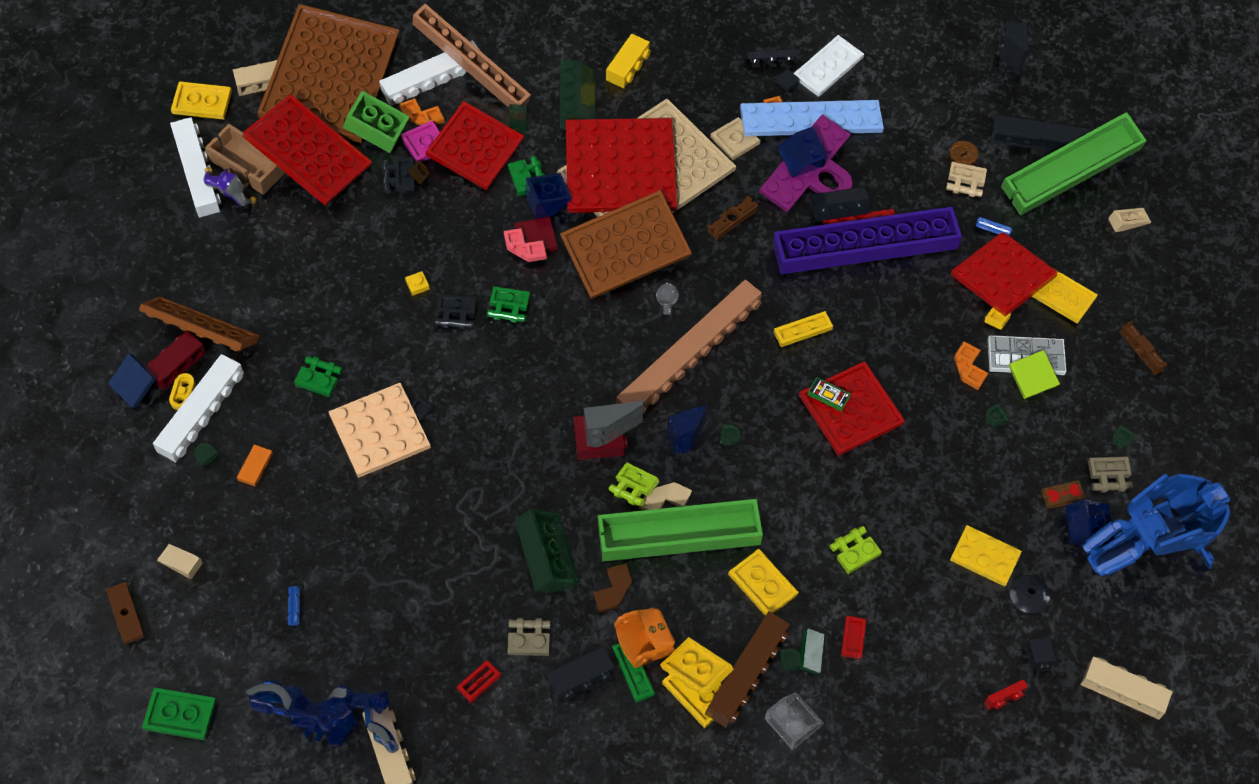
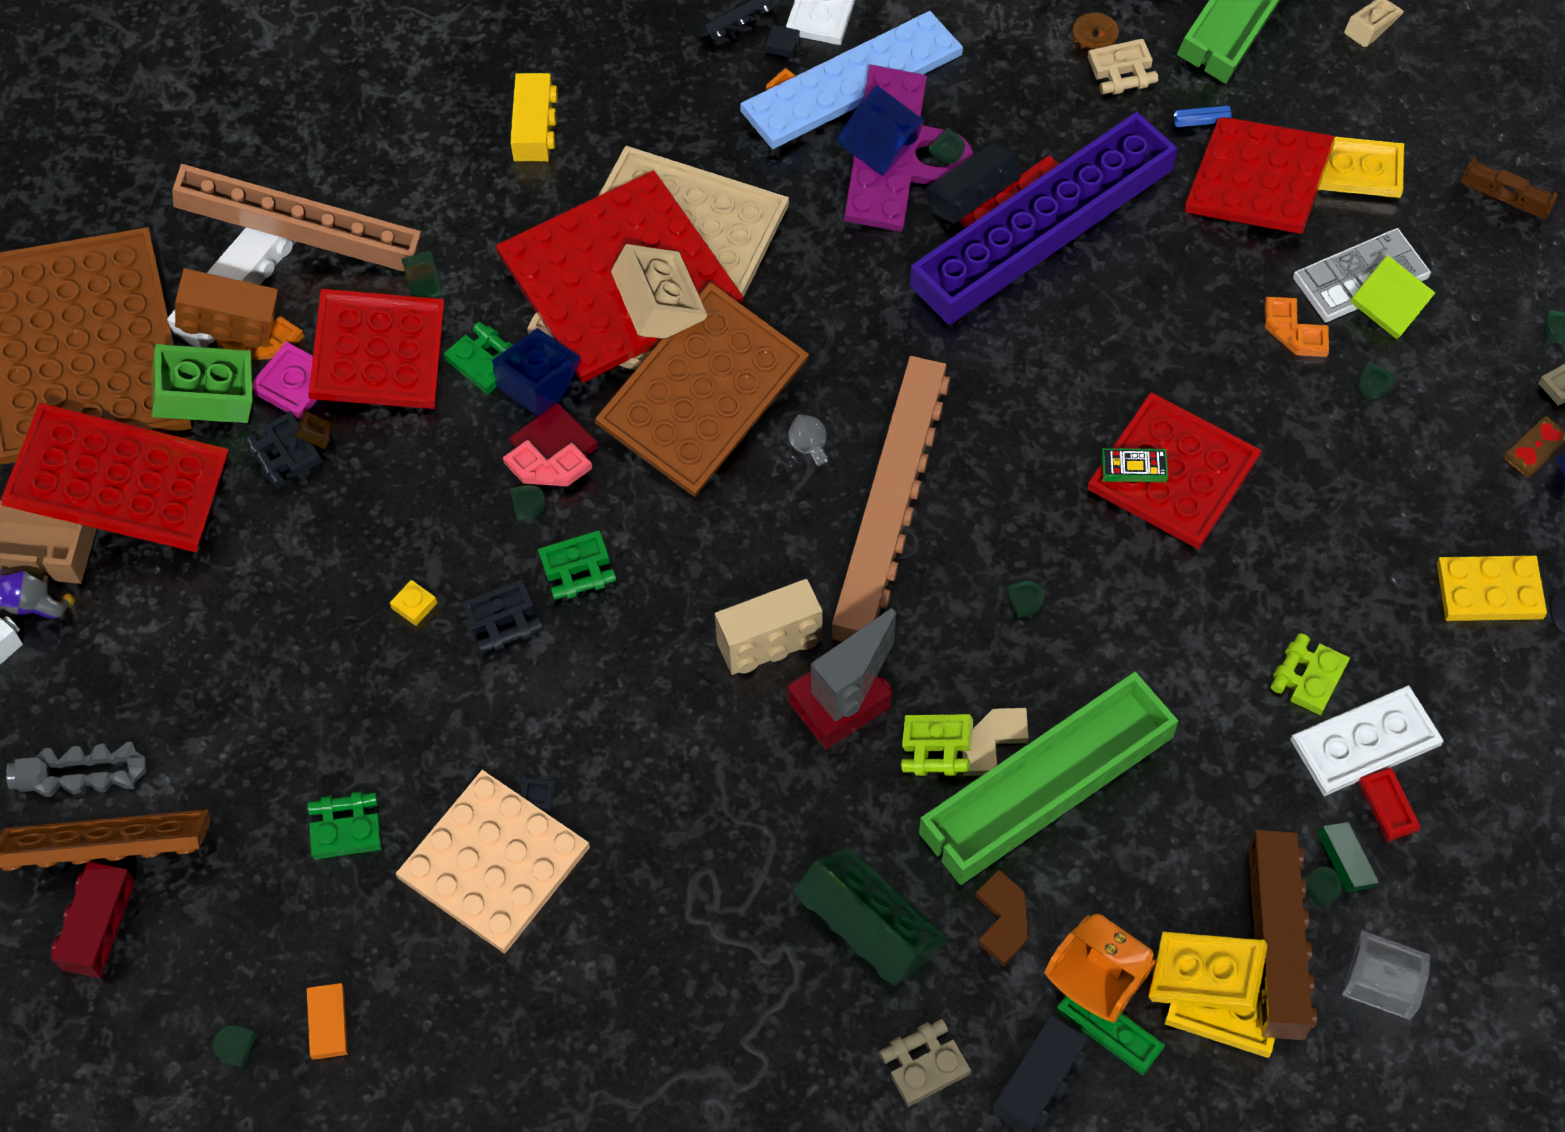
camera: 25 degrees left, 0 degrees up
dark blue tile [108,354,156,408] -> none
white brick [153,354,243,462] -> none
yellow plate [169,373,196,411] -> none
clear green slope [560,60,595,129] -> none
clear blue slope [667,405,706,454] -> none
reddish brown piece [707,196,758,240] -> none
tan tile [711,117,760,161] -> none
yellow tile [728,549,799,616] -> none
yellow plate [774,311,833,347] -> none
yellow plate [985,308,1011,330] -> none
none -> dark grey sword [6,742,146,797]
none -> dark orange brick [175,268,278,348]
none -> clear green tile [510,485,545,521]
none -> tan slope [611,244,708,339]
none -> tan brick [715,579,822,675]
none -> clear green tile [928,128,965,164]
none -> white tile [1291,685,1444,796]

